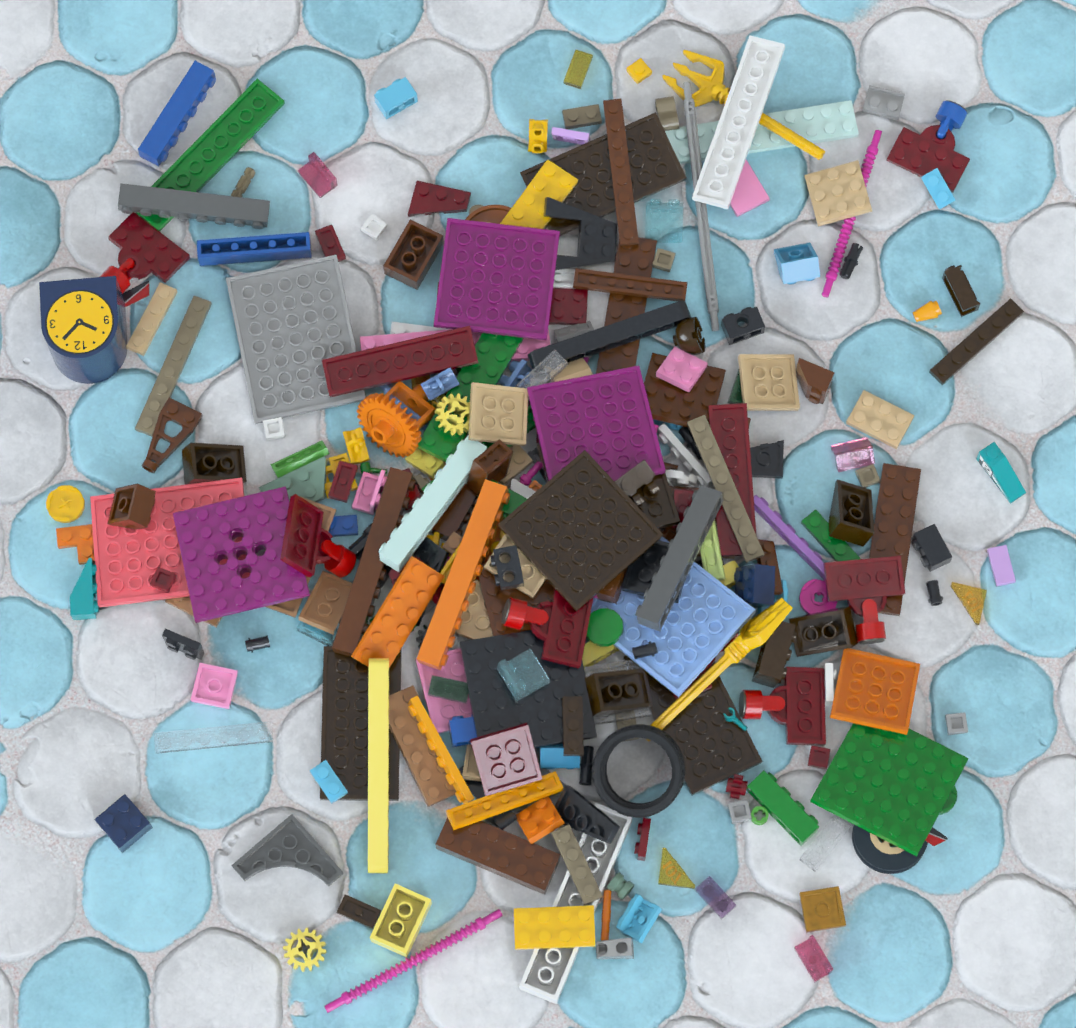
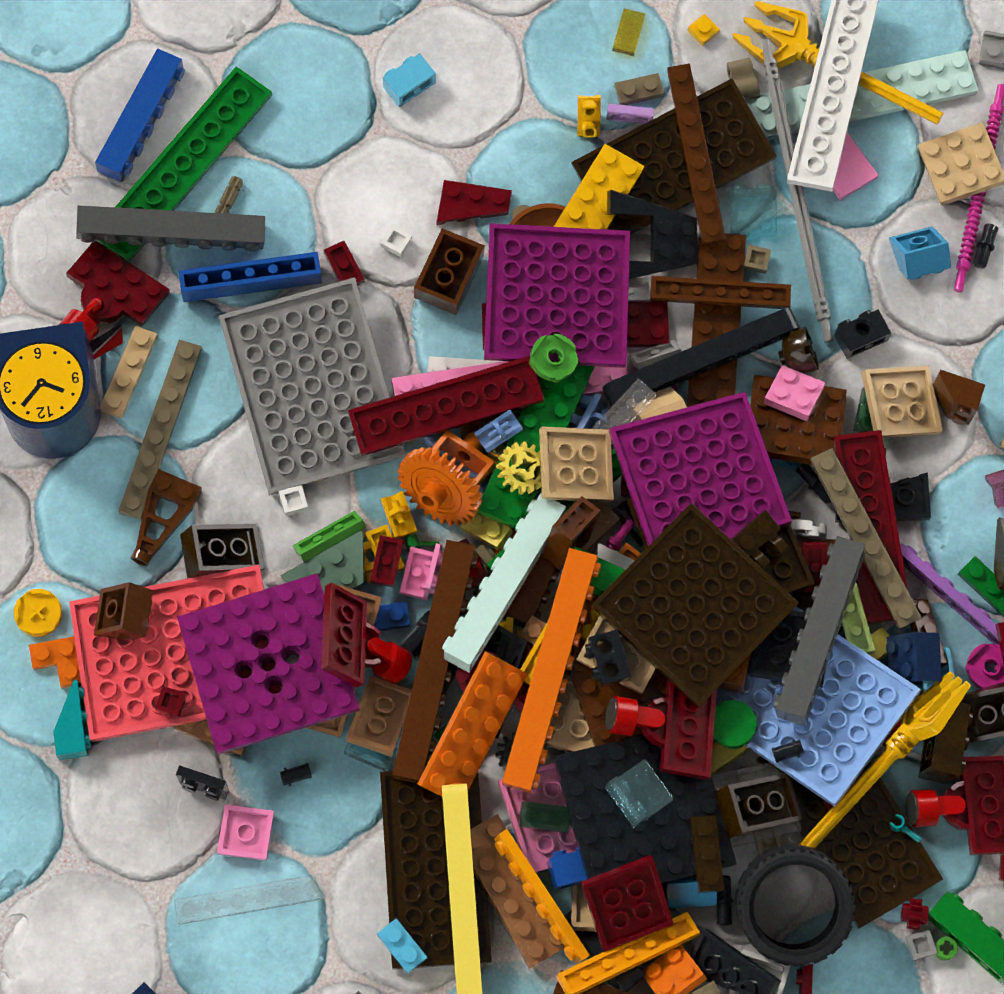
camera: 10 degrees left, 0 degrees up
clear pink panel [298,152,338,198] -> none
white plate [658,423,713,487] -> none
none -> bright green plate [529,334,578,383]

